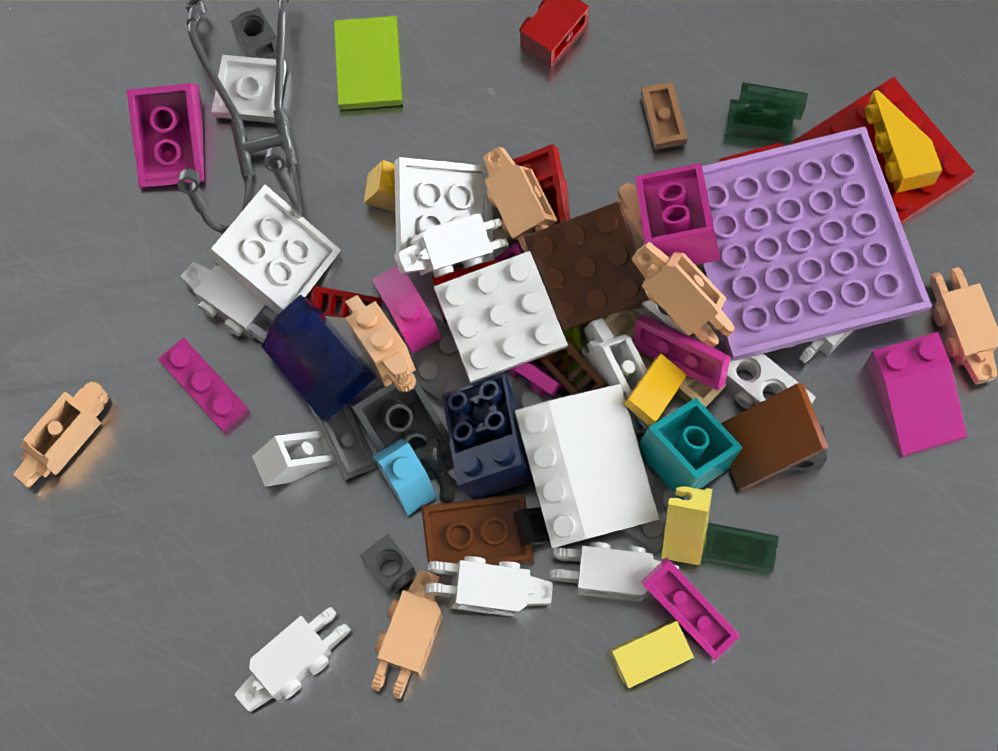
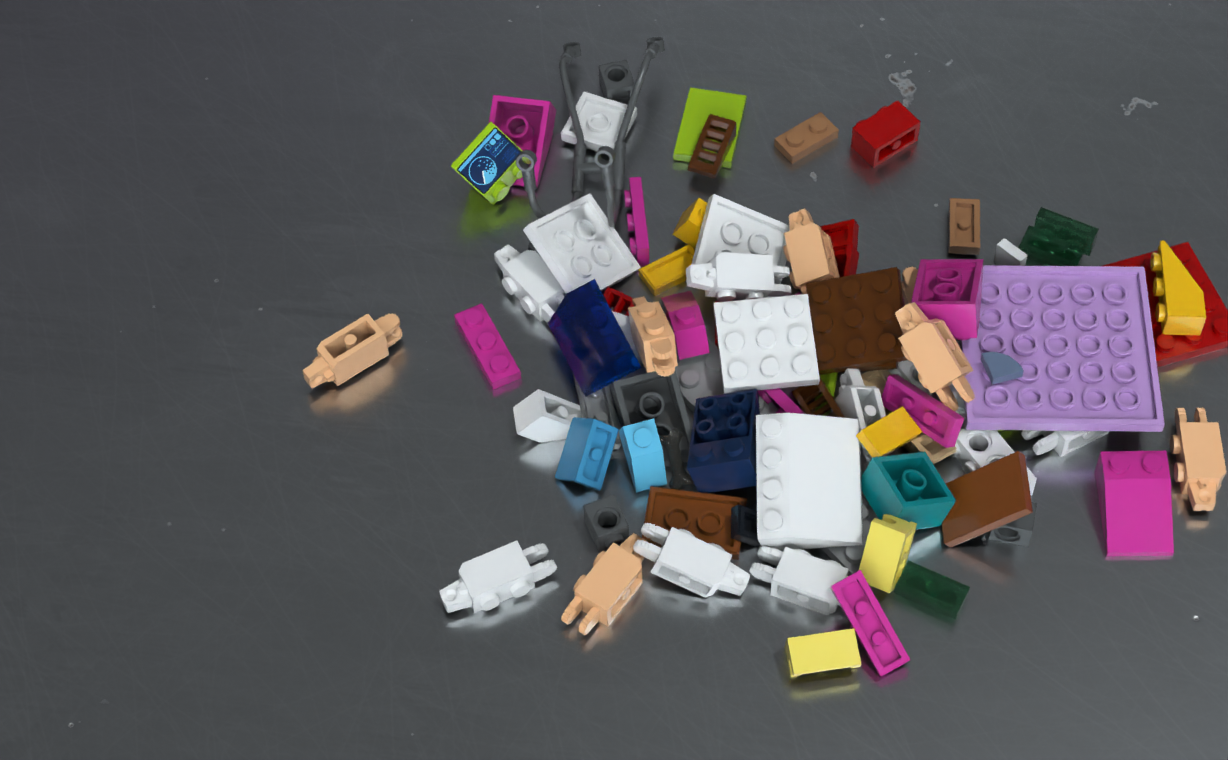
camera: 15 degrees right, 15 degrees down
none -> slope [451,121,531,206]
none -> dark azure panel [555,417,619,490]
none -> dark pink plate [624,177,649,267]
none -> yellow tile [638,244,695,297]
none -> reddish brown slope [688,114,736,179]
none -> medium nougat plate [774,112,839,164]
none -> sand blue tile [980,352,1024,385]
none -> white tile [993,239,1027,266]

